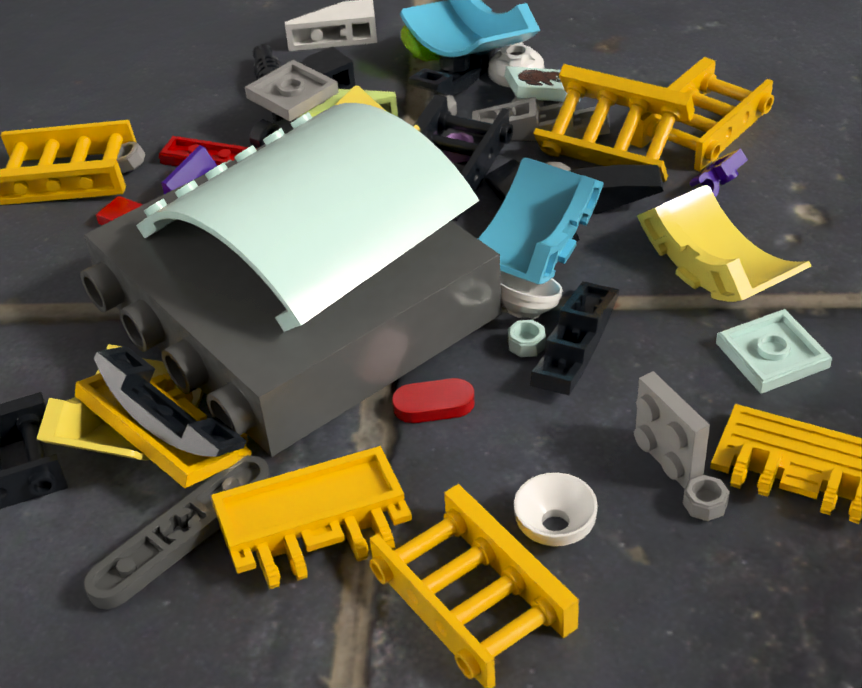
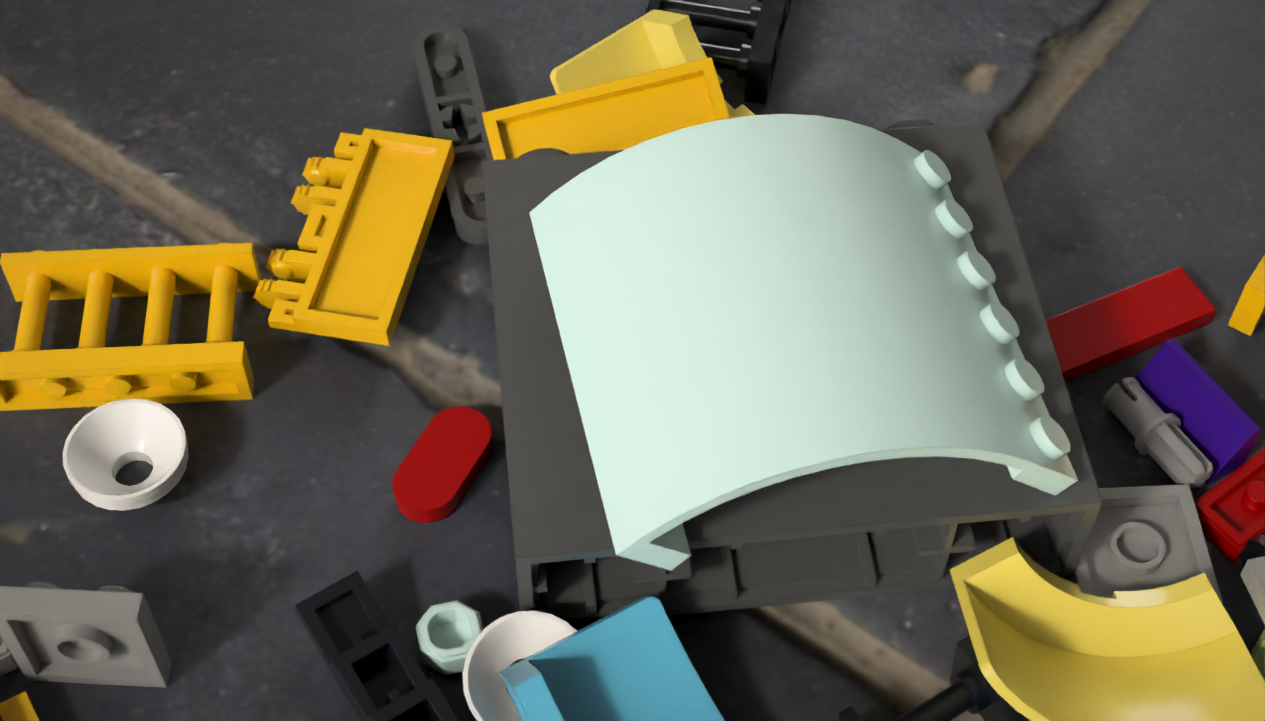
camera: 120 degrees right, 10 degrees up
black slope [94,346,247,457] -> none

